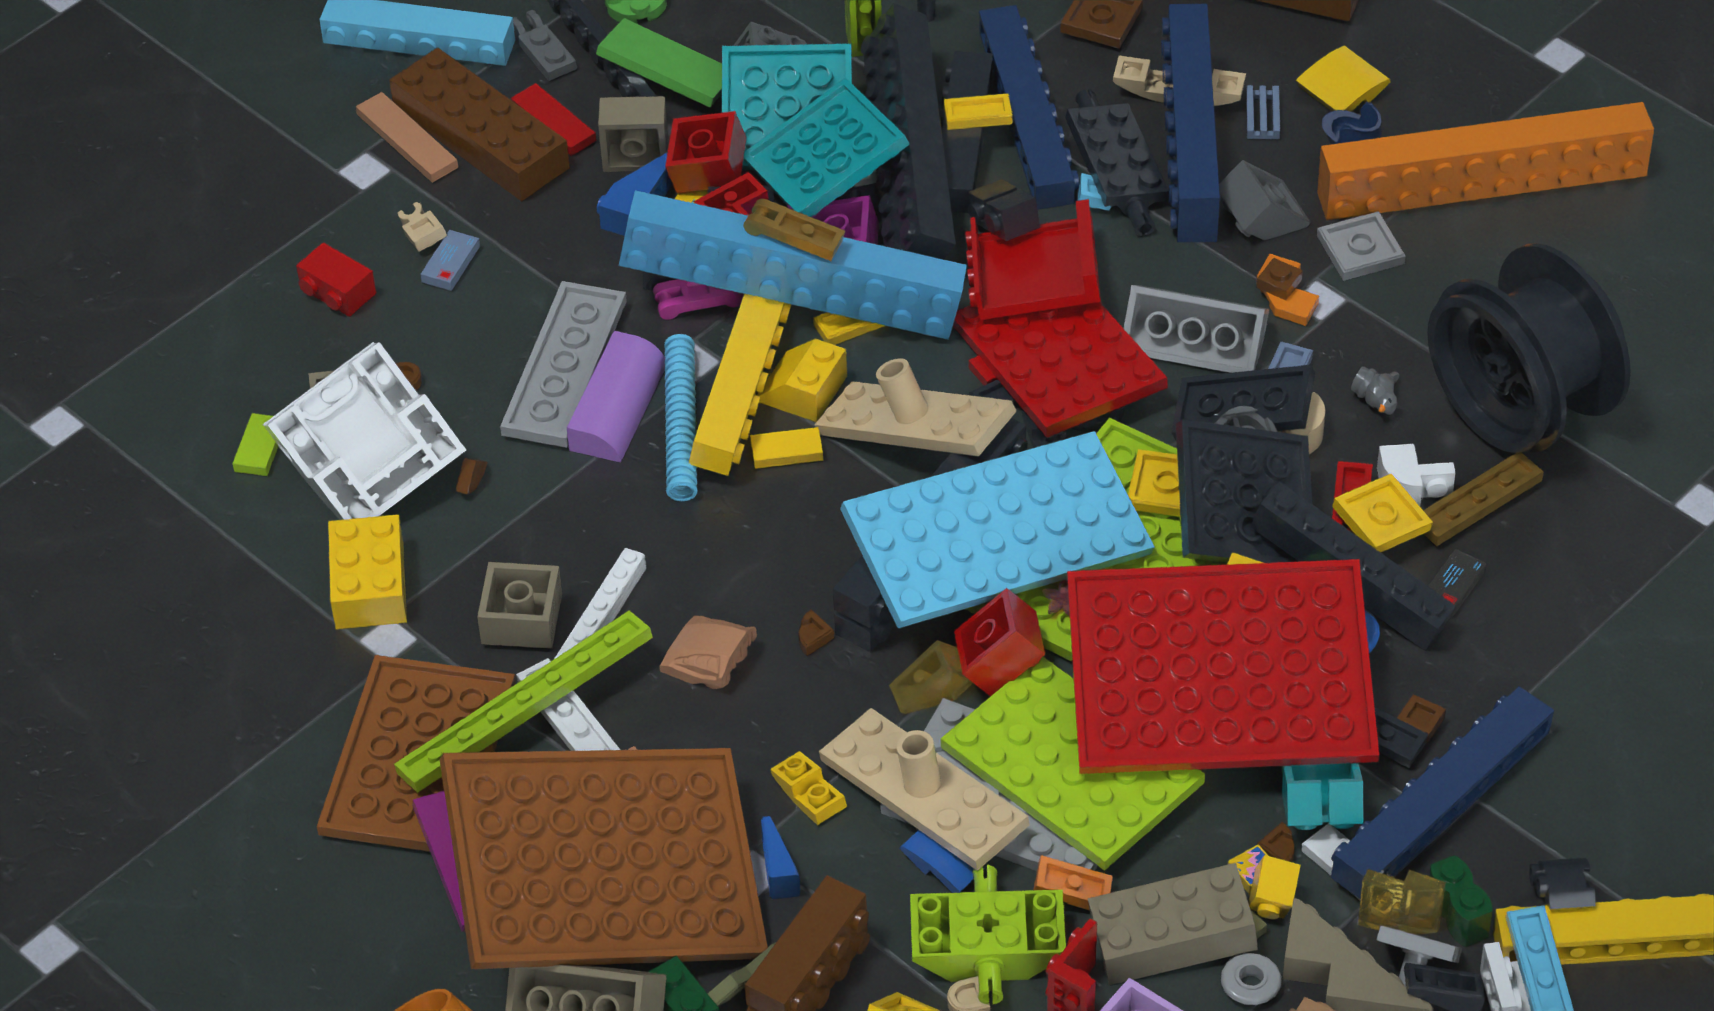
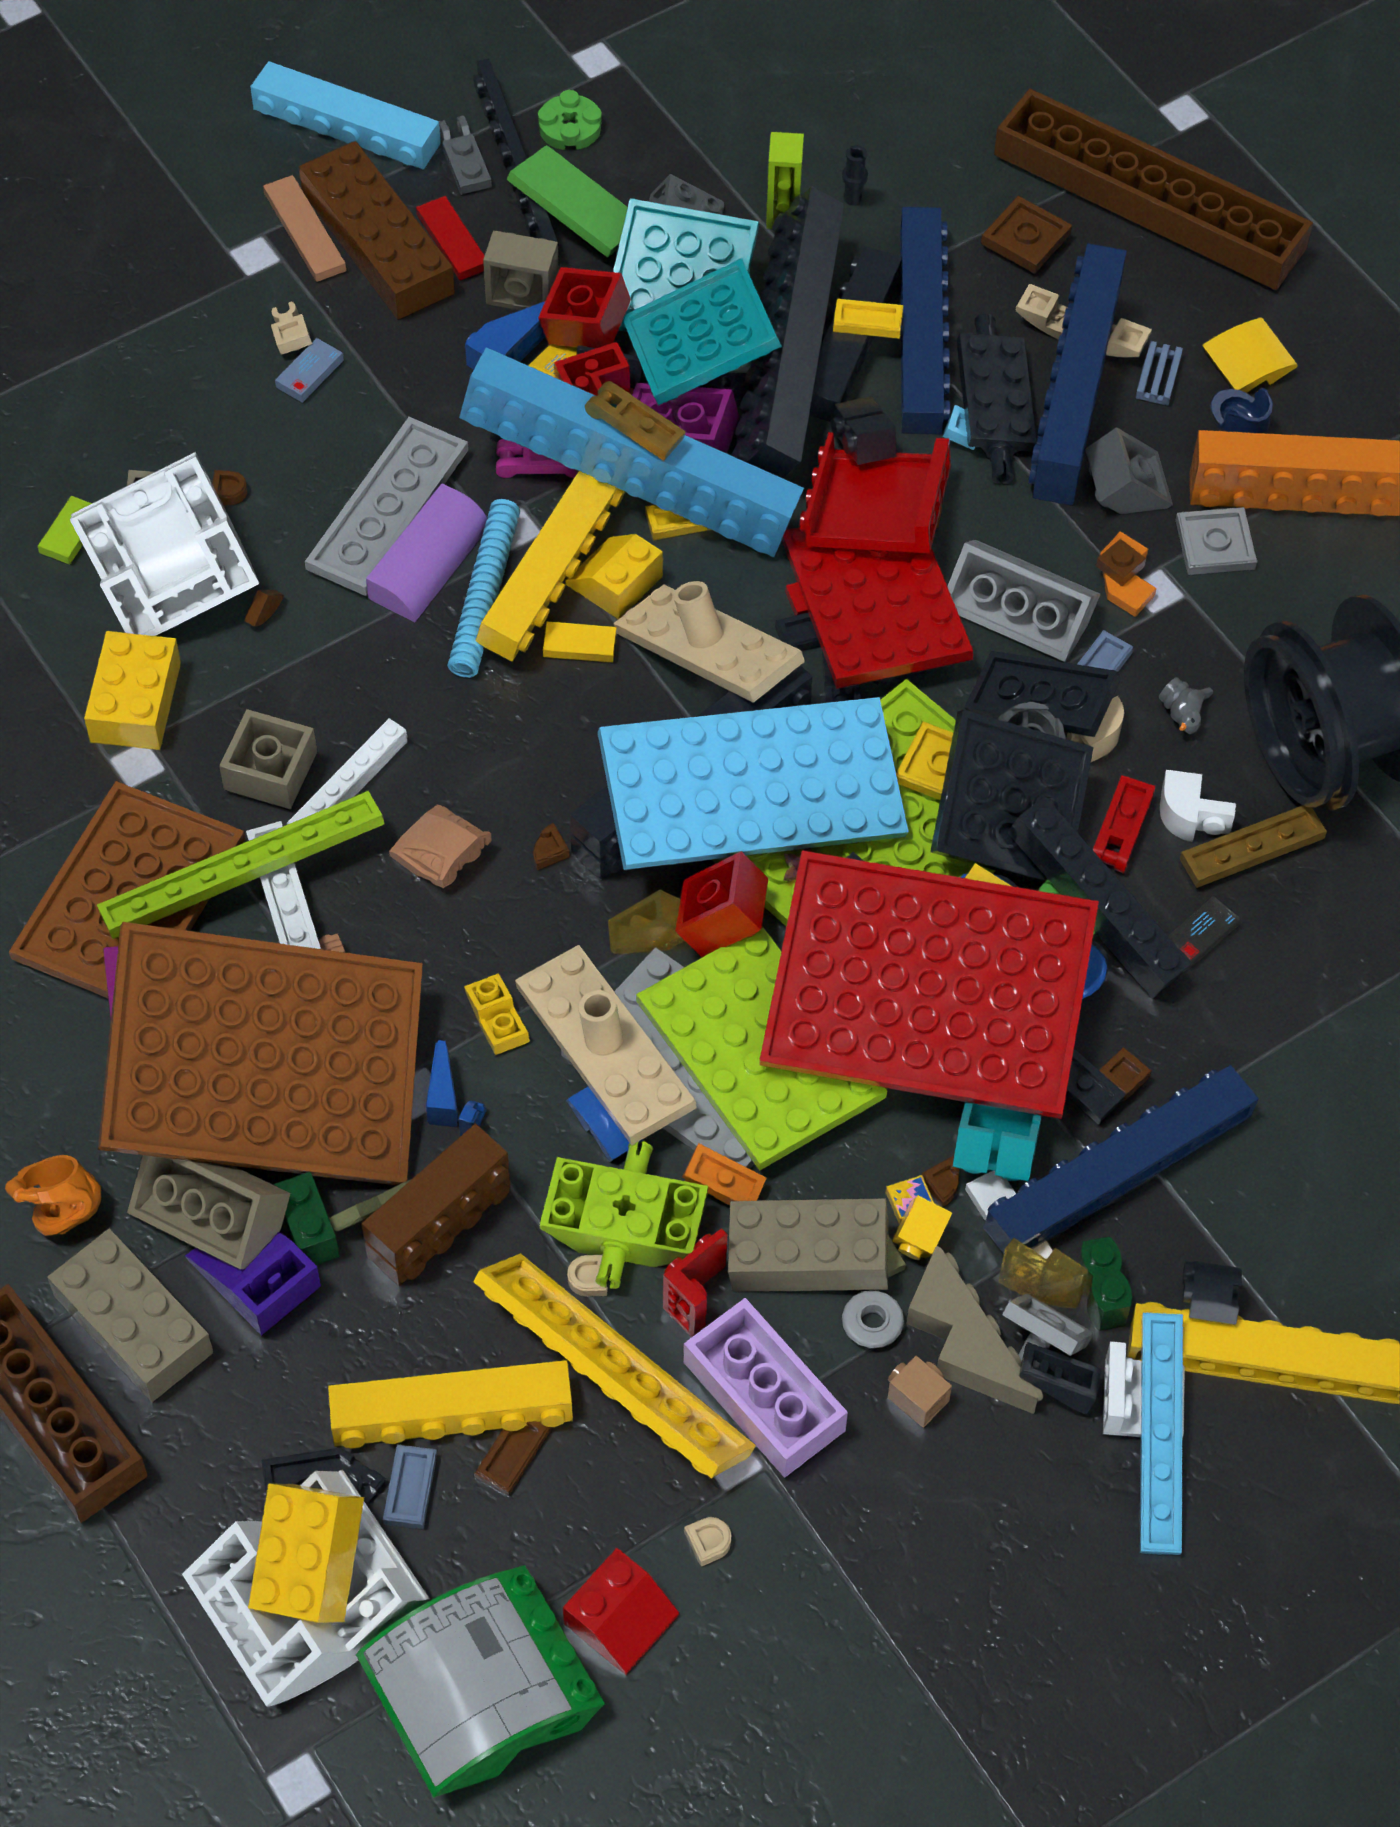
camera: 10 degrees right, 10 degrees up
red brick [296,242,376,317] -> none
yellow plate [1332,473,1433,553] -> none
none -> blue tile [458,1100,486,1136]

